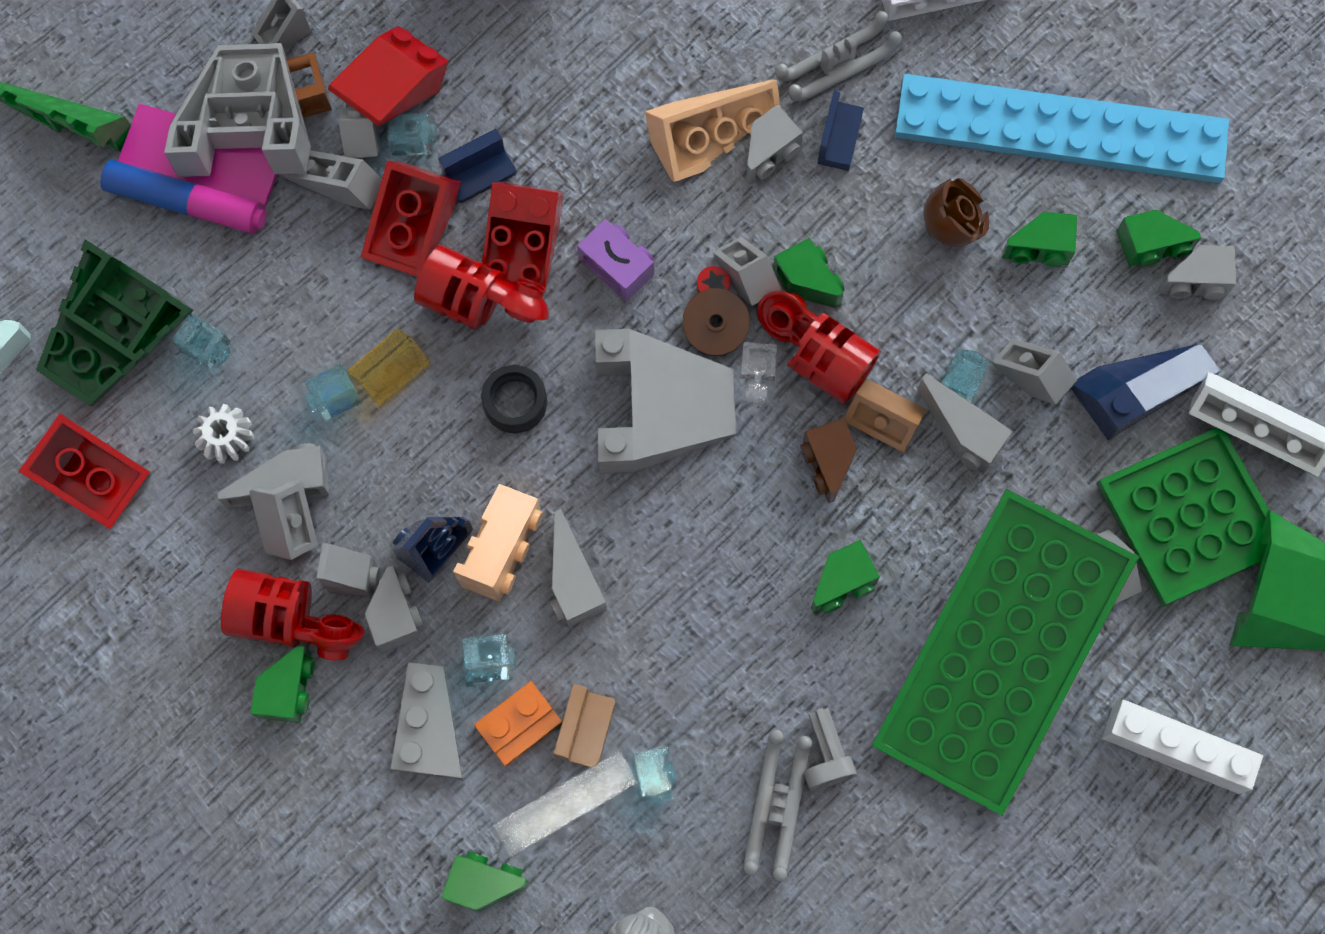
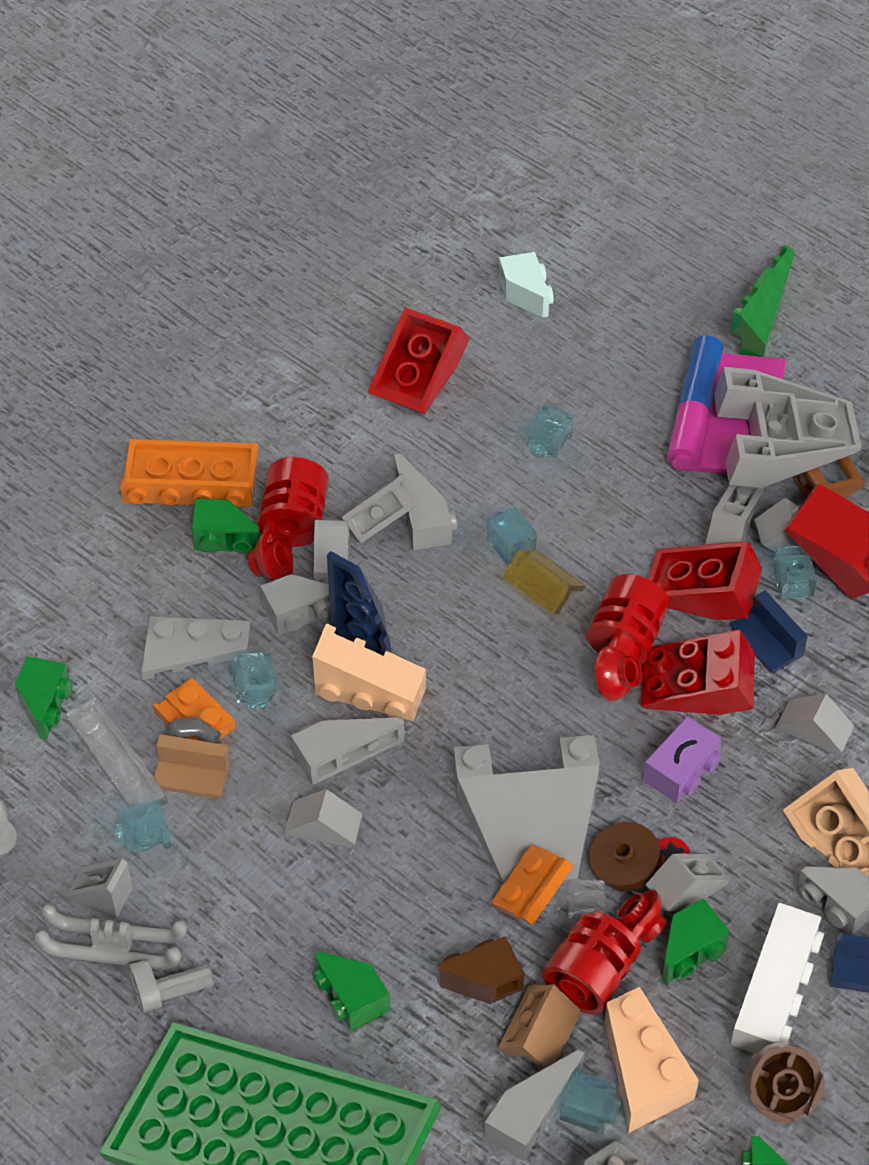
camera: 85 degrees right, 20 degrees down
dark green wedge [36,239,194,407] -> none
white gear [193,404,254,464] -> none
black tyre [481,364,548,434] -> none
none -> light grey slope [66,858,133,918]
none -> orange bracket [120,439,259,508]
none -> dark grey arm [167,717,222,743]
none -> light grey slope [285,789,363,848]
none -> orange plate [491,844,573,926]
none -> light nougat wedge [604,987,699,1133]
none -> white brick [731,903,825,1053]
none -> light grey slope [776,693,854,756]

